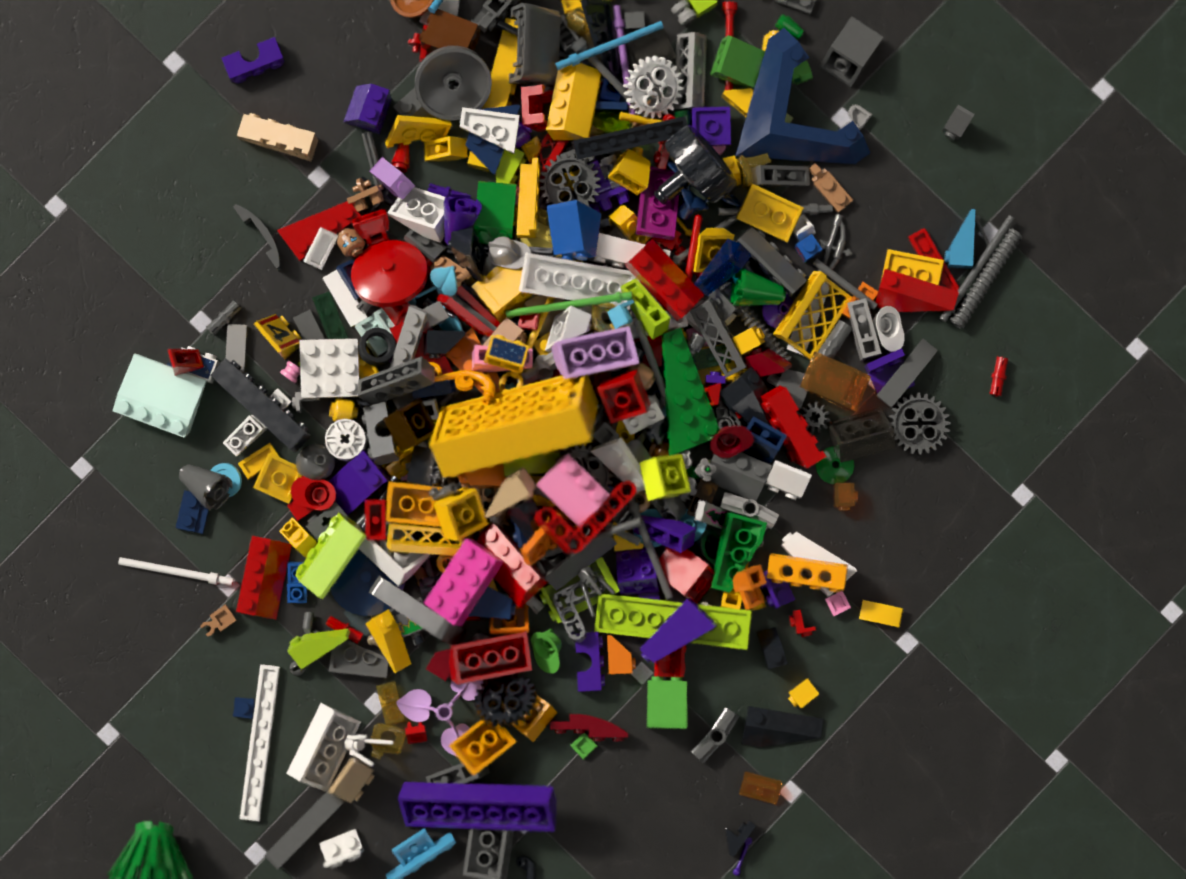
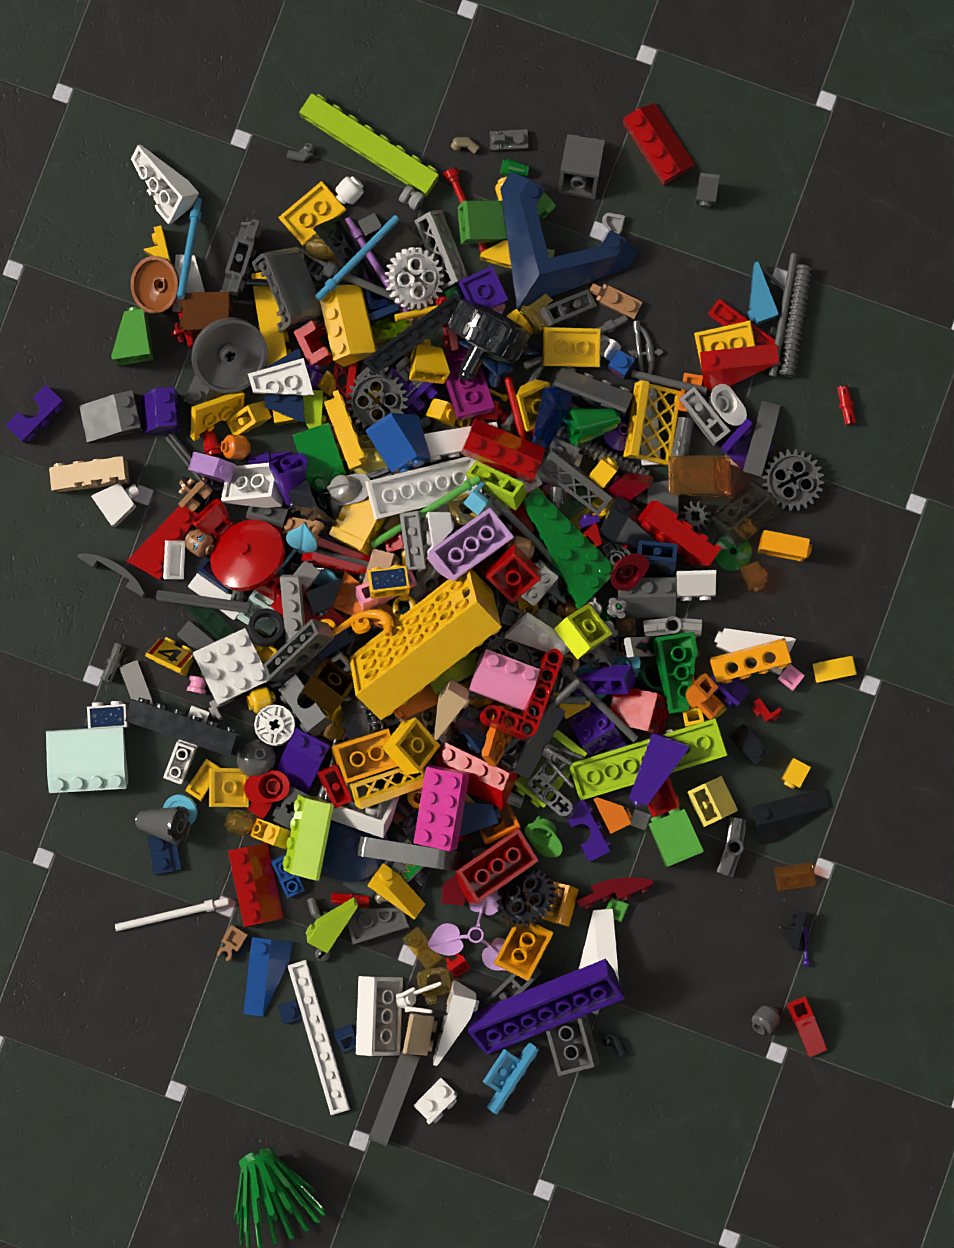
camera: 10 degrees left, 0 degrees up
red slope [168,349,204,376] -> none
dark grey arm [429,483,458,501] -> none
none -> slope [79,390,143,443]
none -> white torso [91,483,140,528]
none -> bright green slope [111,307,154,366]
none -> dark grey axle [156,590,251,613]
none -> orange head [221,434,251,460]
none -> clear yellow head [225,809,255,837]
none -> blue wedge [243,937,292,1017]
none -> dark blue slope [334,1024,356,1053]
none -> light grey tile [400,511,427,571]
none -> white wedge [433,980,479,1066]
none -> white wedge [579,909,619,981]
none -> red slope [623,103,695,186]
none -> light yellow slope [687,776,738,827]
none -> light orange window [758,530,812,562]

